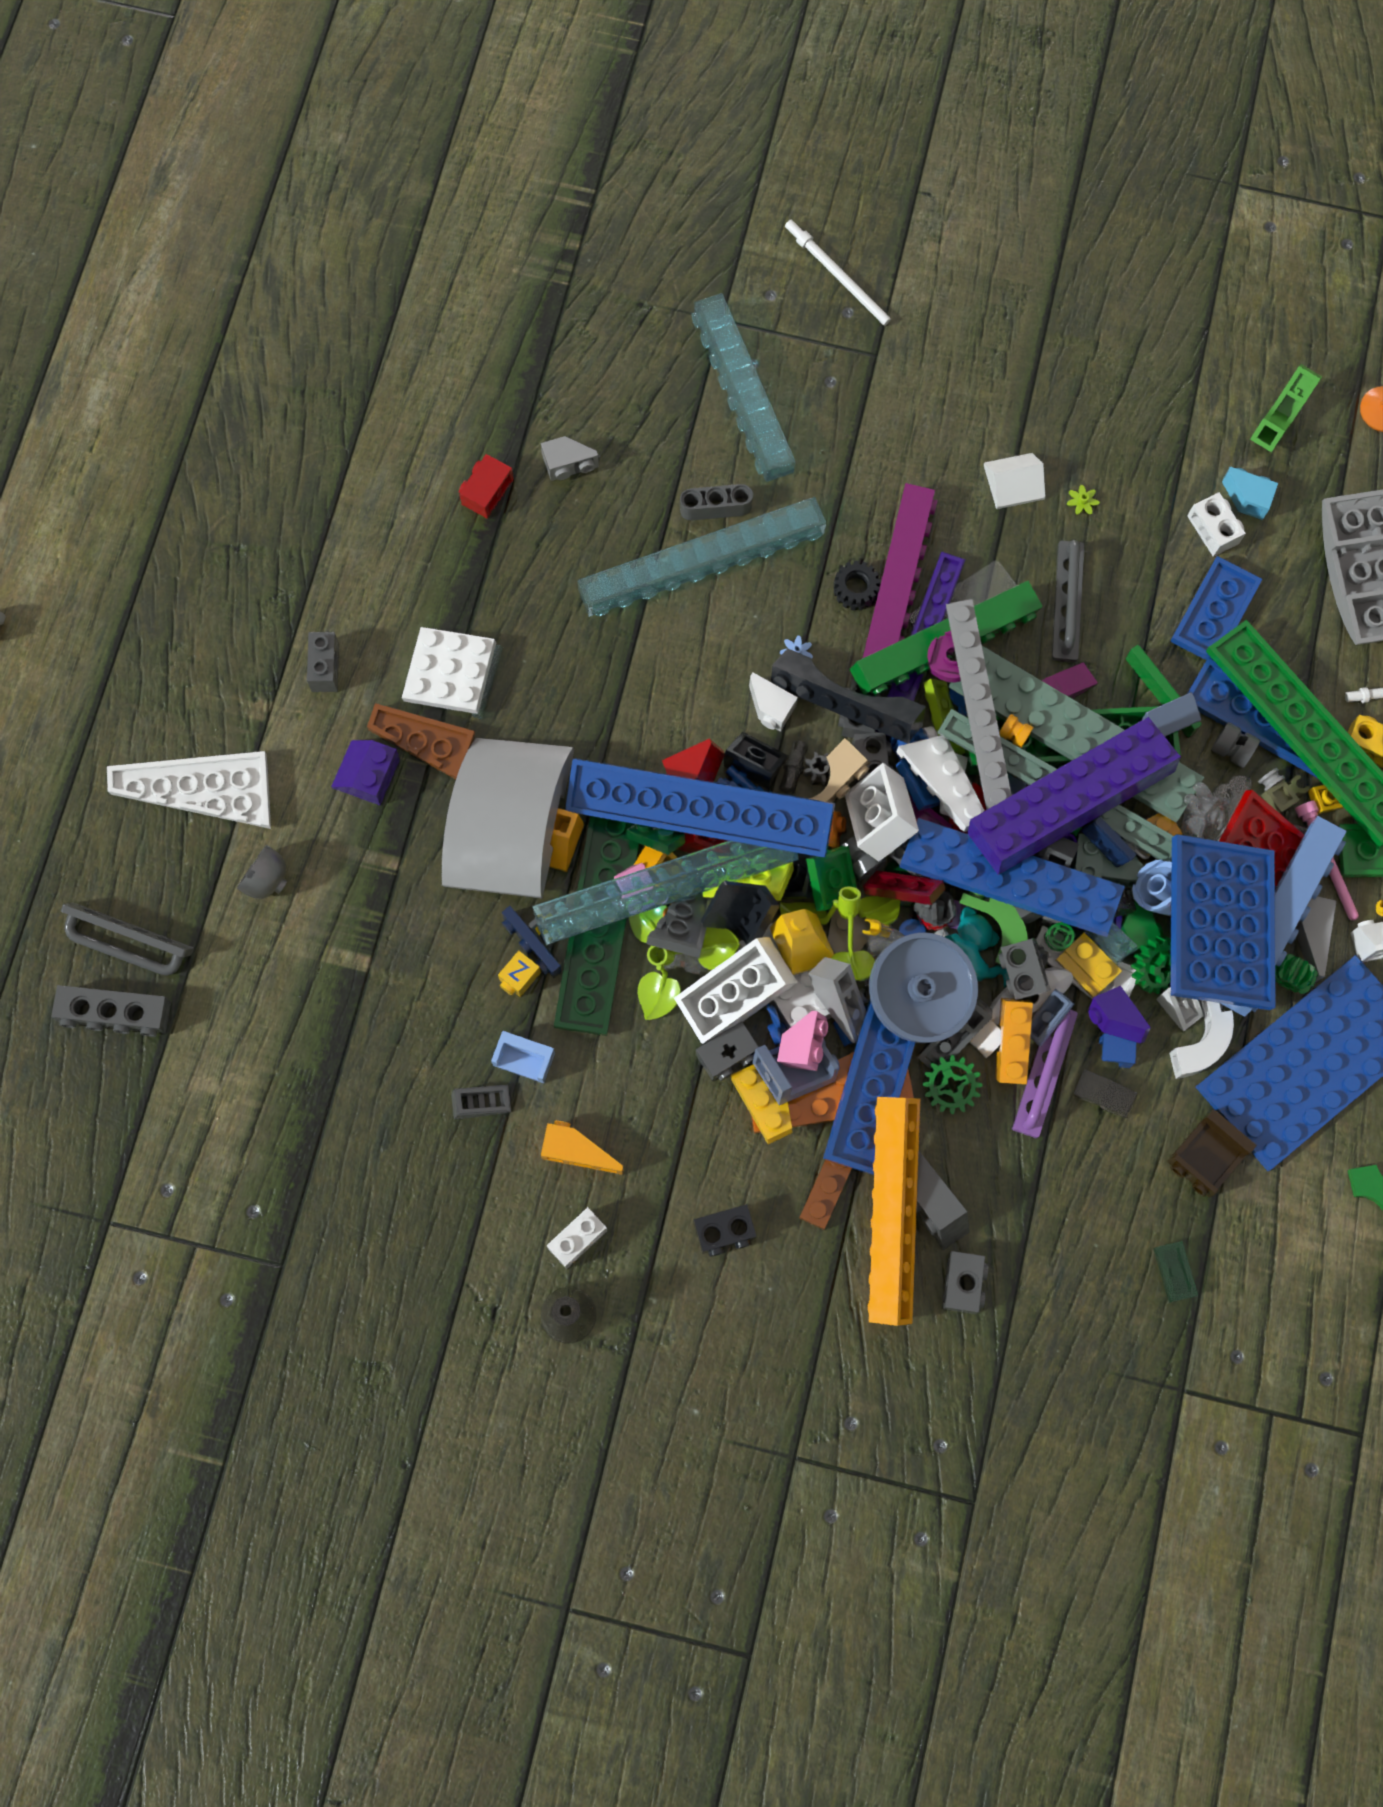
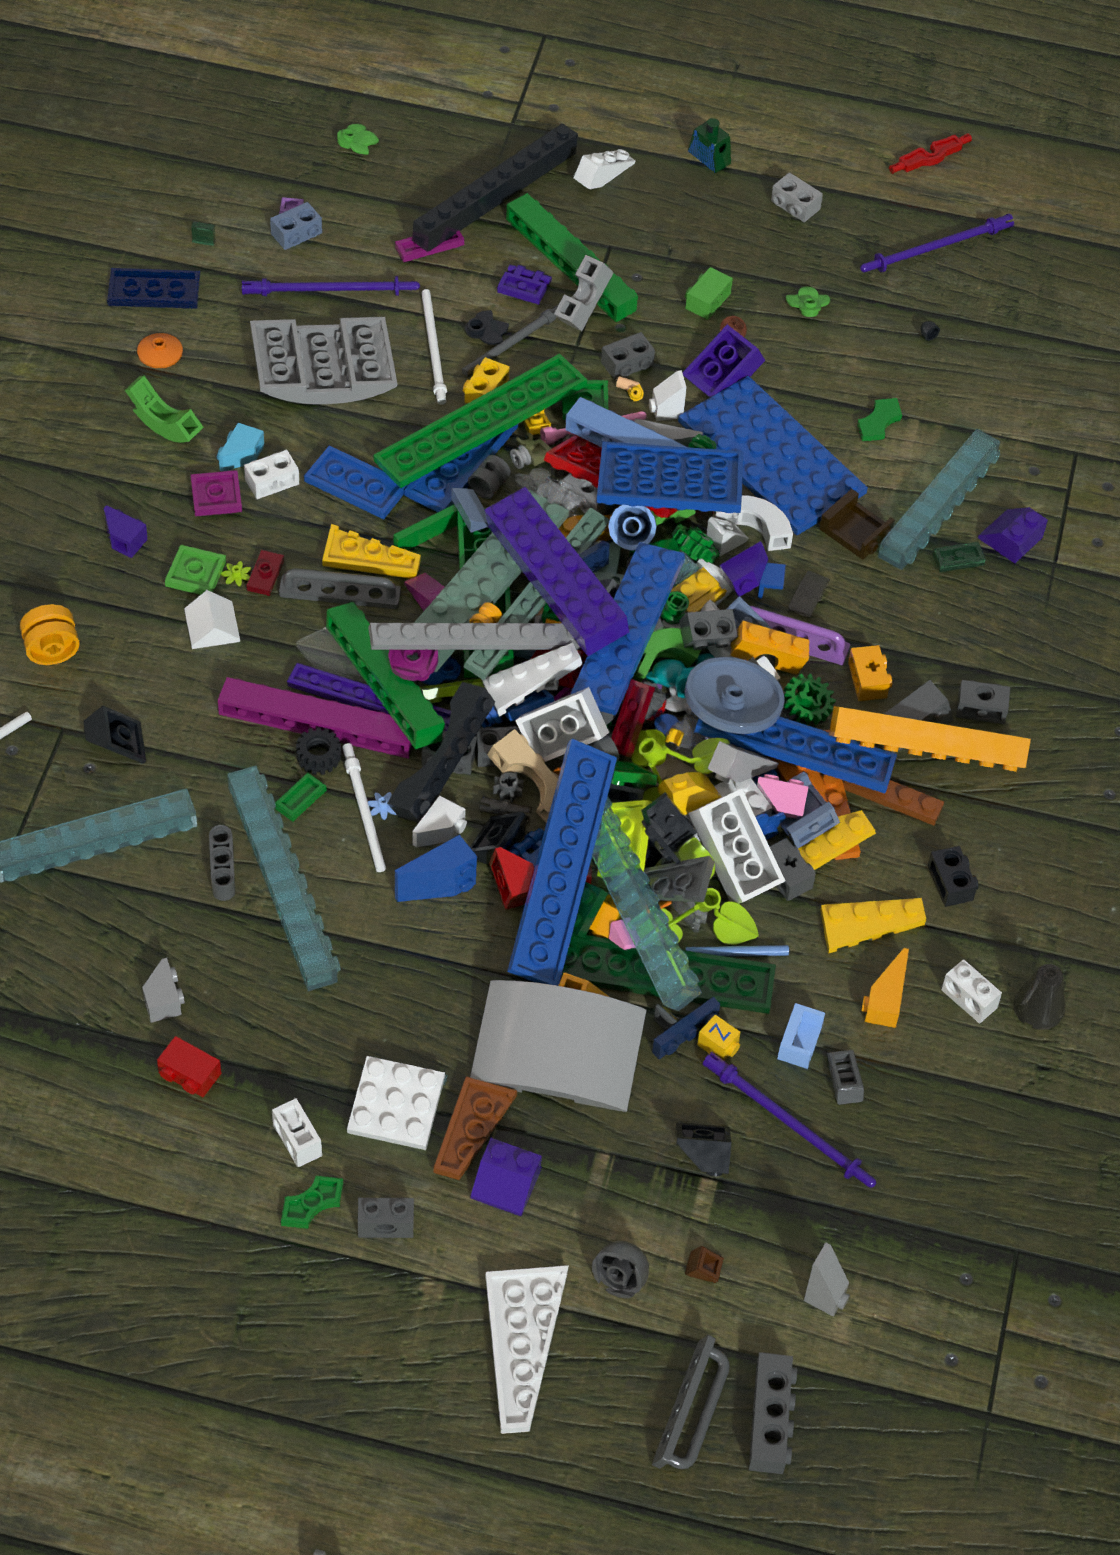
camera: 90 degrees left, 20 degrees down
none -> light orange wheel [20,604,79,665]
none -> black slope [83,706,146,764]
none -> dark purple slope [104,505,148,558]
none -> bright green plate [165,545,226,595]
none -> magenta plate [191,470,242,516]
none -> dark red plate [246,550,284,596]
none -> white brick [272,1098,322,1167]
none -> green tile [274,772,327,822]
none -> green tile [281,1176,344,1229]
none -> yellow wing [322,524,421,579]
none -> white bar [342,743,386,872]
none -> blue slope [395,835,477,902]
none -> black slope [676,1122,732,1176]
none -> medium blue bar [685,945,789,957]
none -> reddish brown slope [685,1246,724,1283]
none -> dark purple bar [703,1052,876,1188]
none -> light grey slope [804,1243,850,1316]
none -> yellow wing [820,898,926,954]
none -> light orange brick [848,645,892,701]
none -> clear light blue brick [878,429,1000,570]
none -> dark purple slope [978,507,1048,563]

